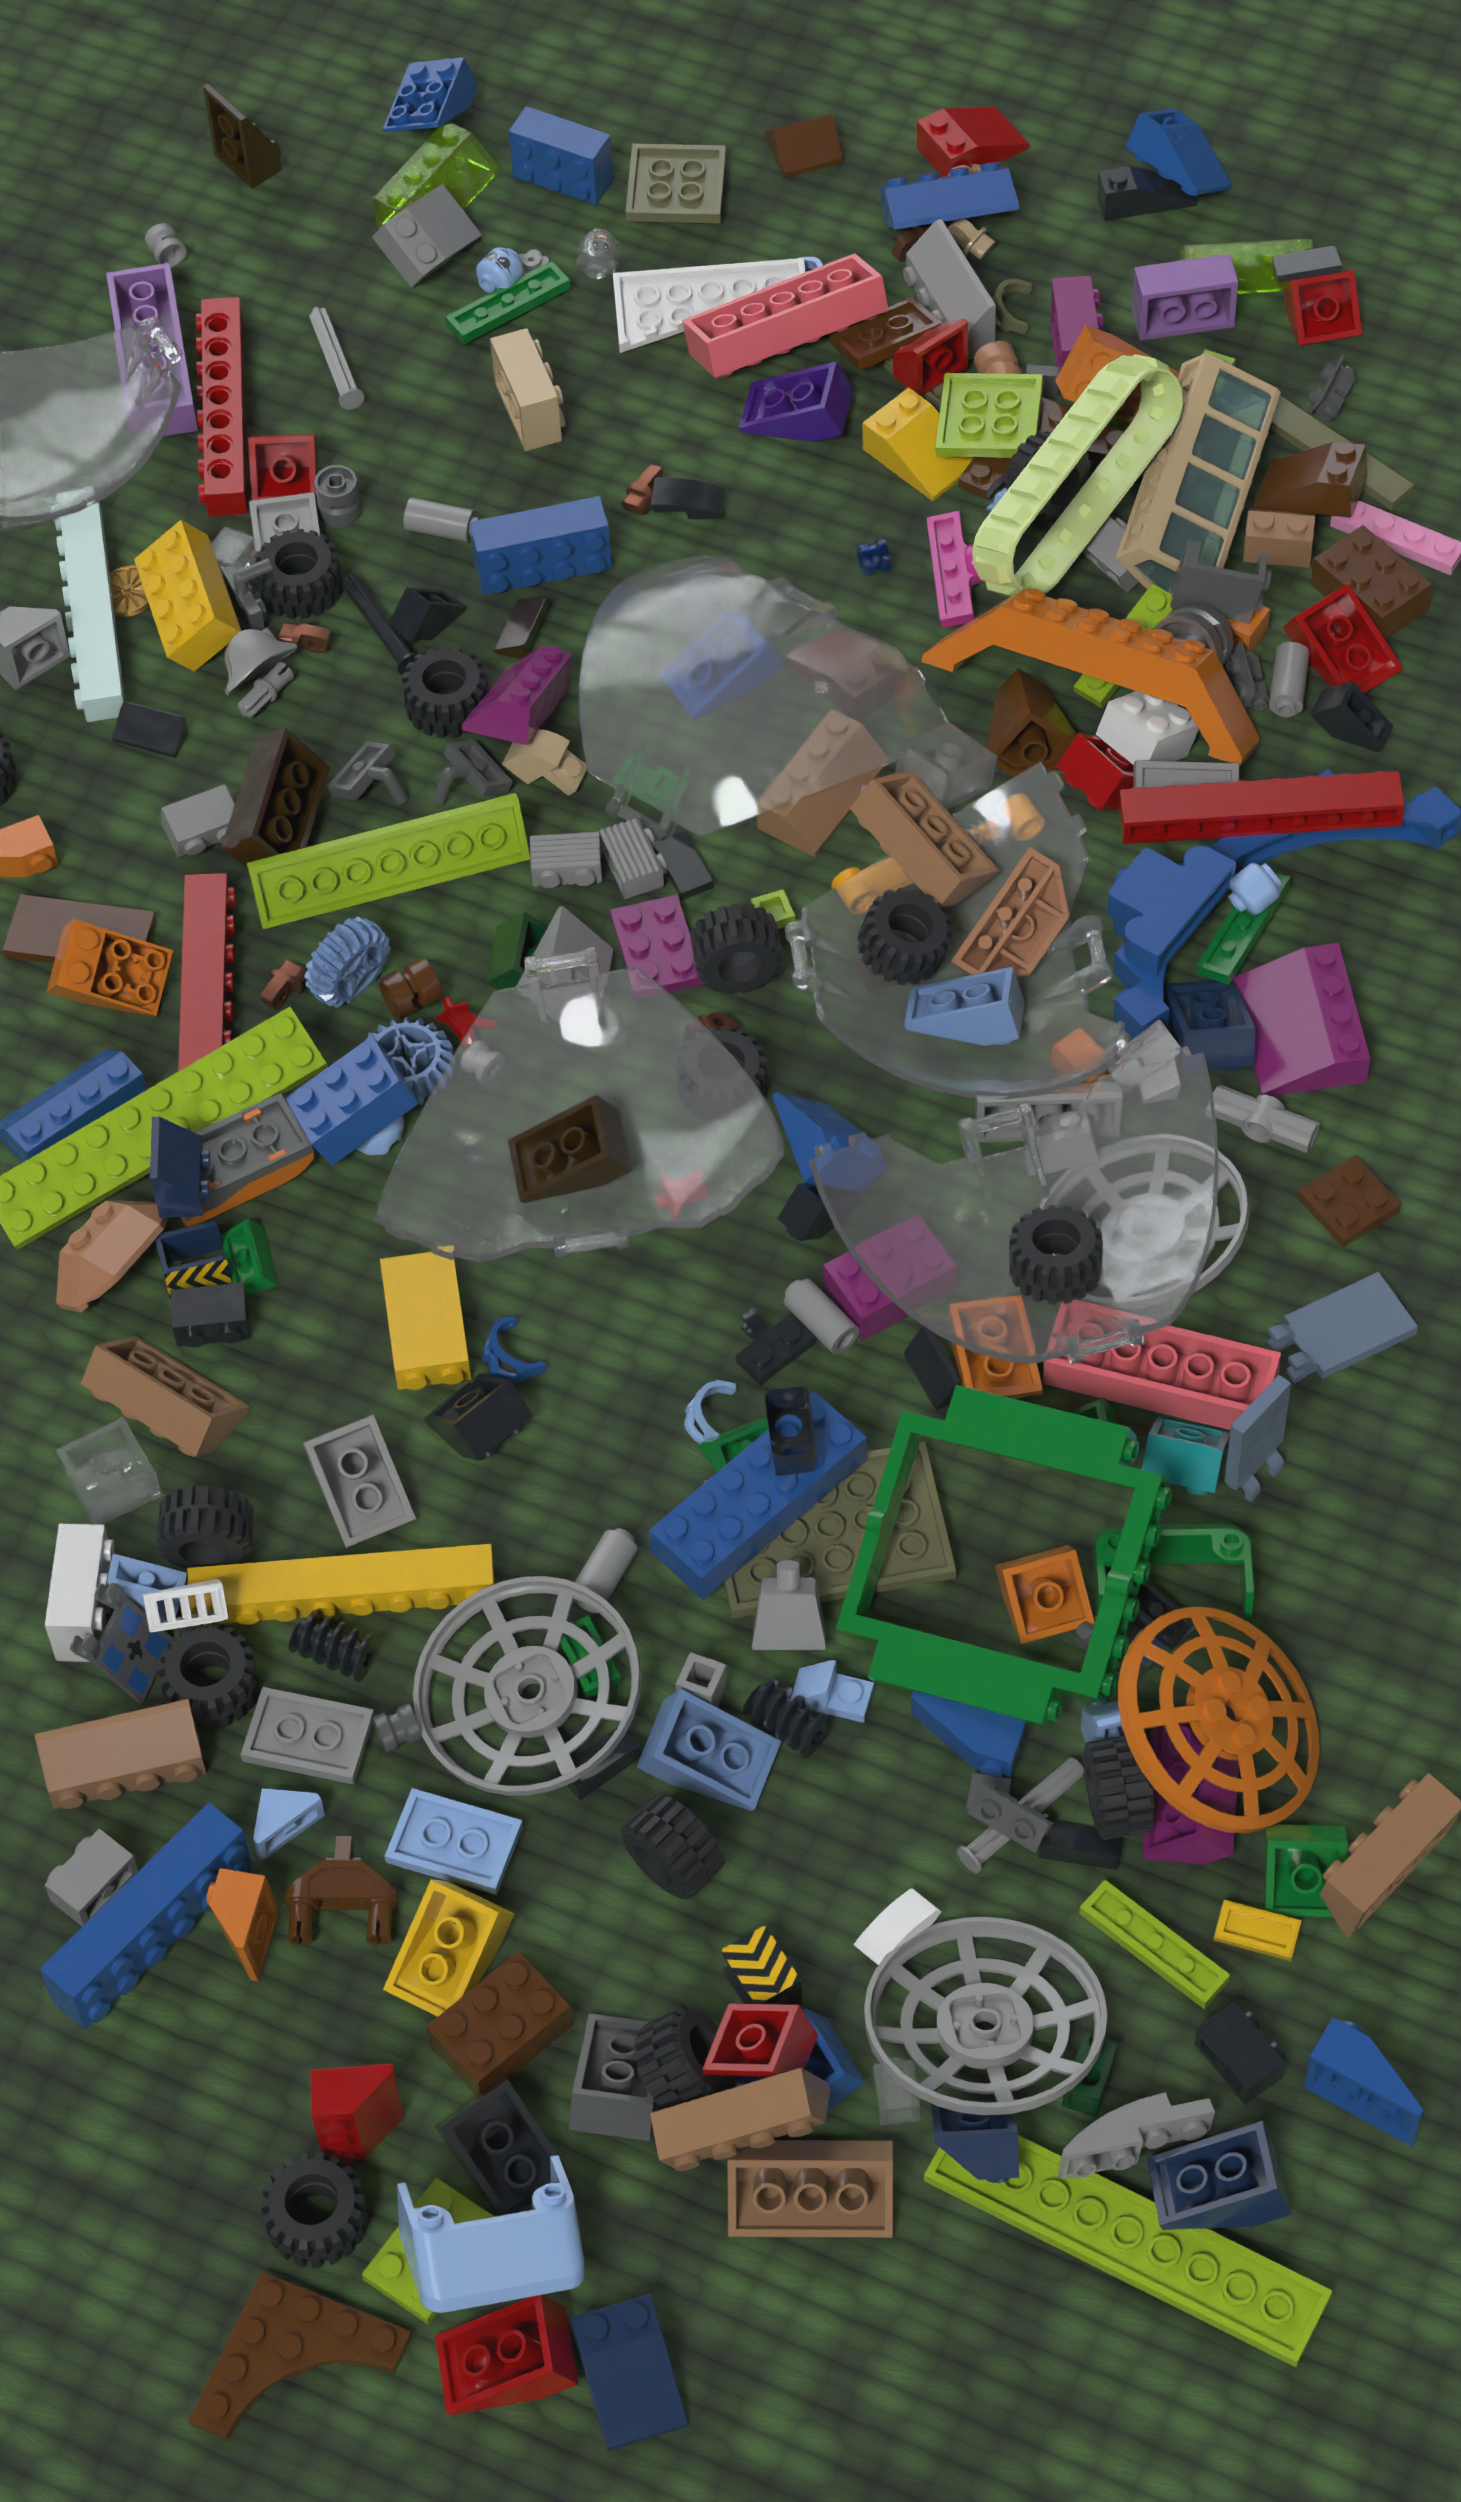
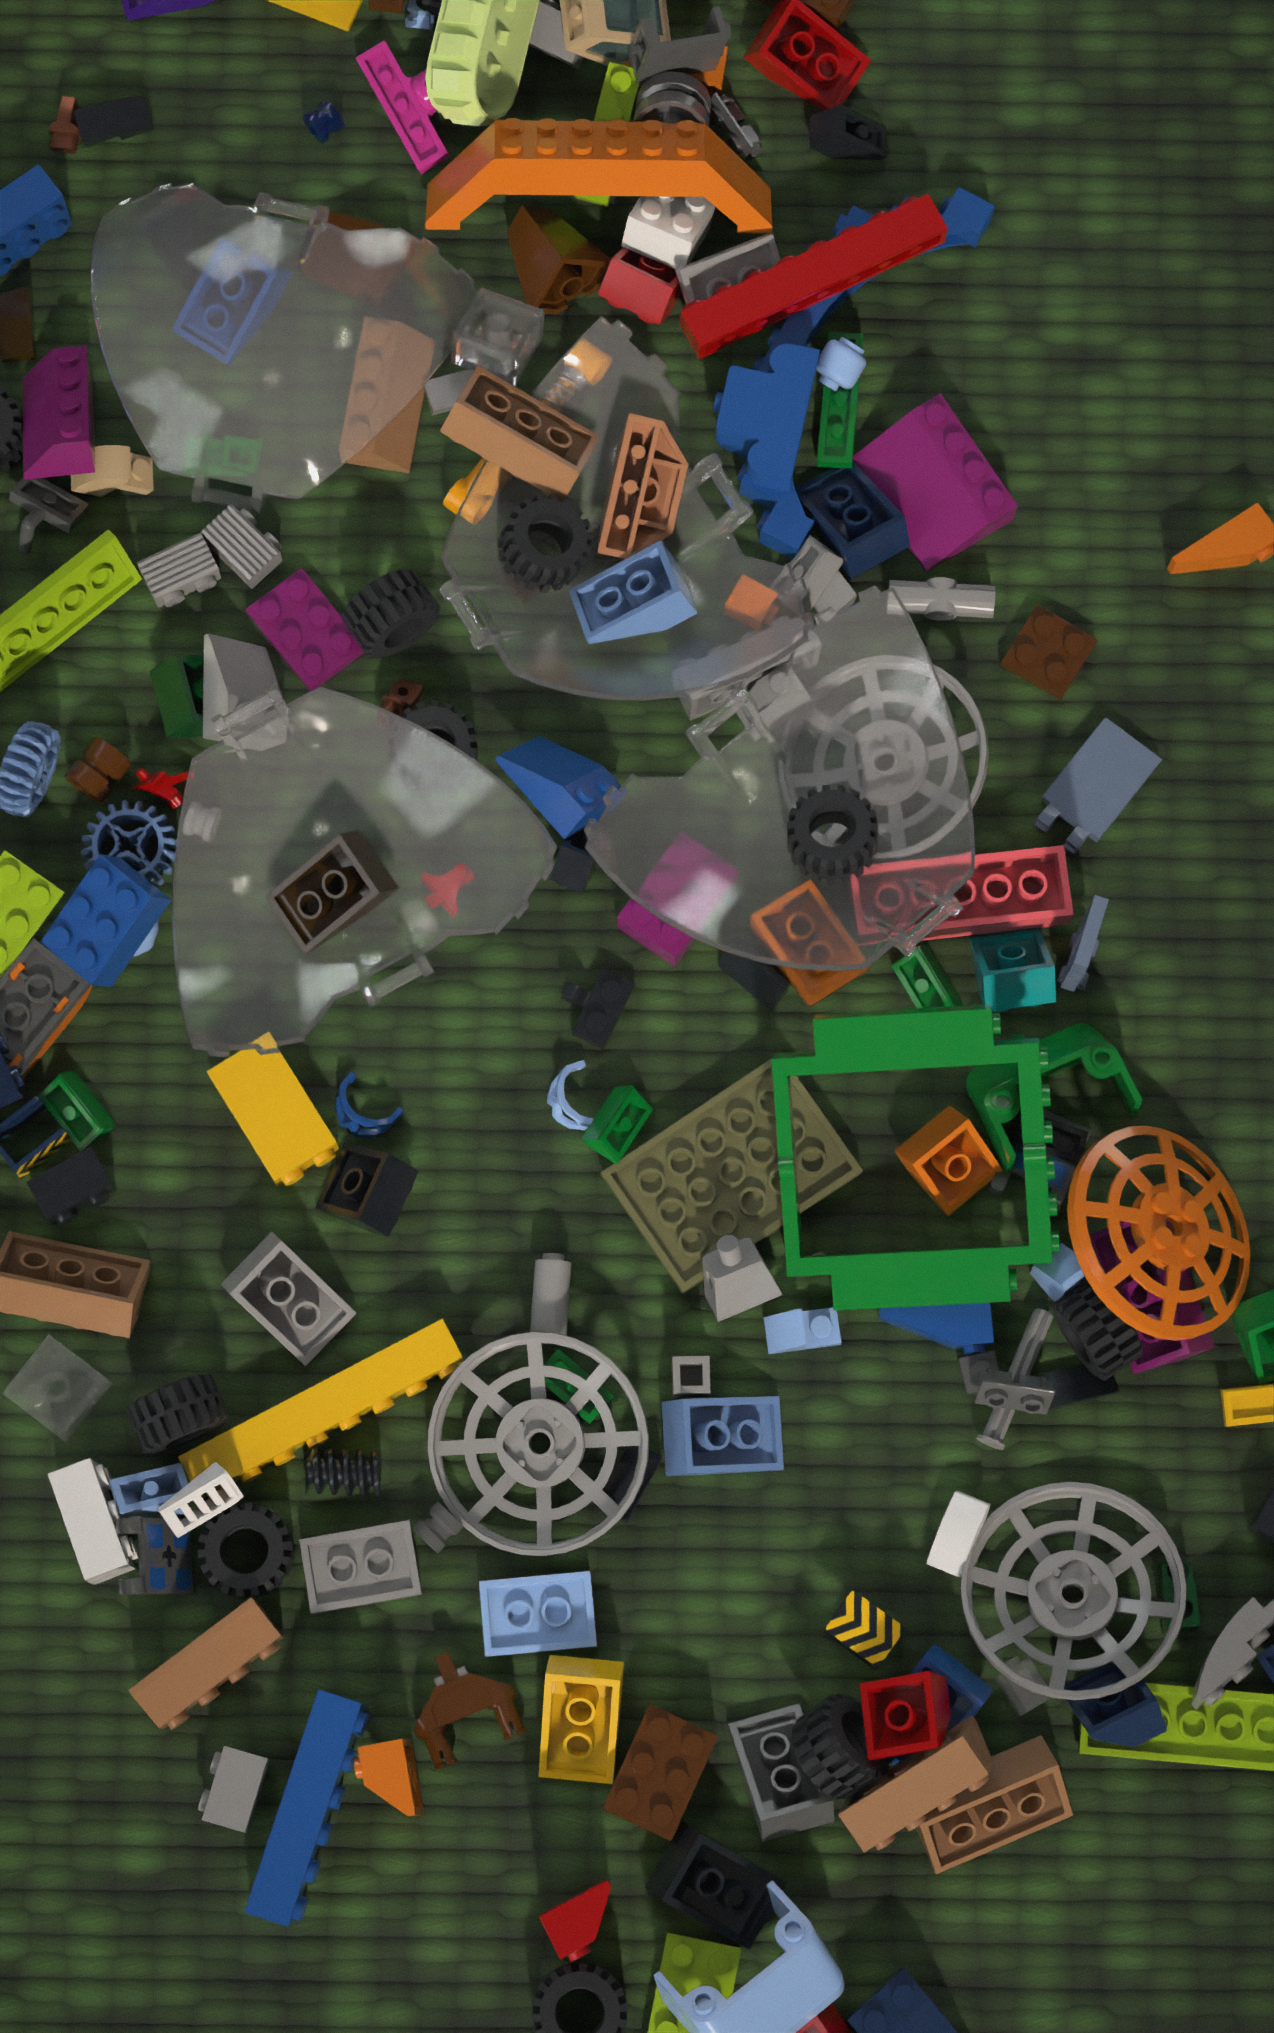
camera: 30 degrees left, 20 degrees up
light blue slope [253,1788,325,1861] -> none
black tyre [620,1794,725,1900] -> none
blue brick [649,1391,867,1600] -> none
black tile [653,831,714,900] -> none
black piece [742,1677,828,1758] -> none
lime plate [751,889,795,929] -> none
black piece [764,1385,816,1476] -> none
light grey brick [784,1279,860,1355] -> none
lime plate [1079,1880,1230,2010] -> none
light grey brick [1269,642,1310,718] -> none

